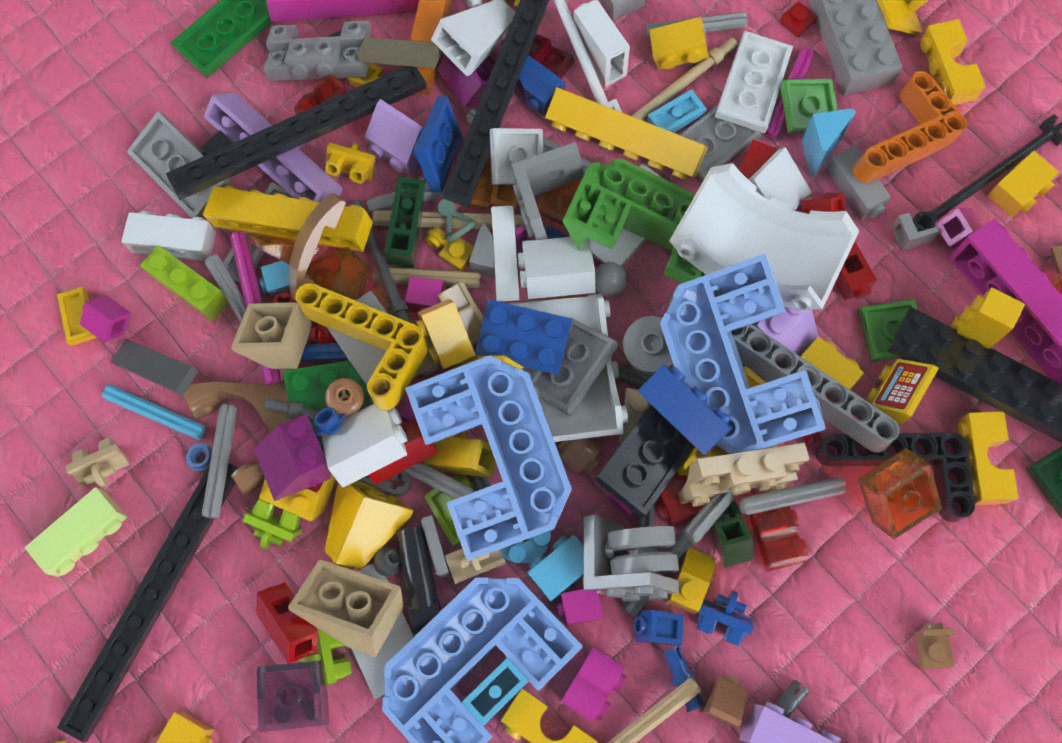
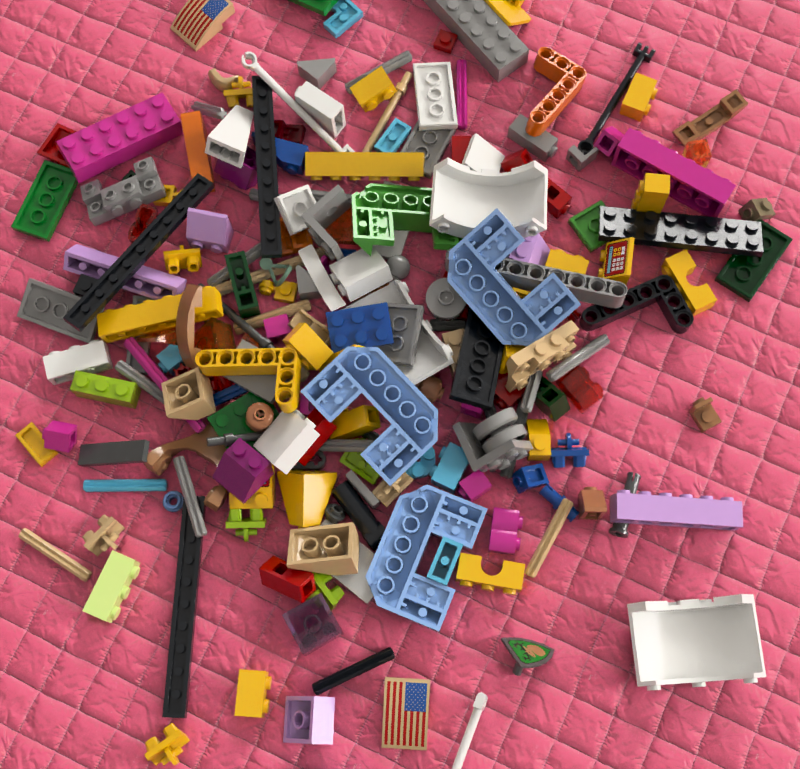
camera: 25 degrees left, 0 degrees up
blue plate [314,407,346,436] -> none
dark tan tile [357,37,442,68] -> none
blue plate [414,96,463,193] -> none
blue brick [637,365,733,455] -> none
bright green tile [780,79,838,134] -> none
medium azure slope [802,109,856,177] -> none
clear orange brick [857,449,943,539] -> none
yellow arch [920,19,986,105] -> none
none -> tan axle [18,528,92,582]

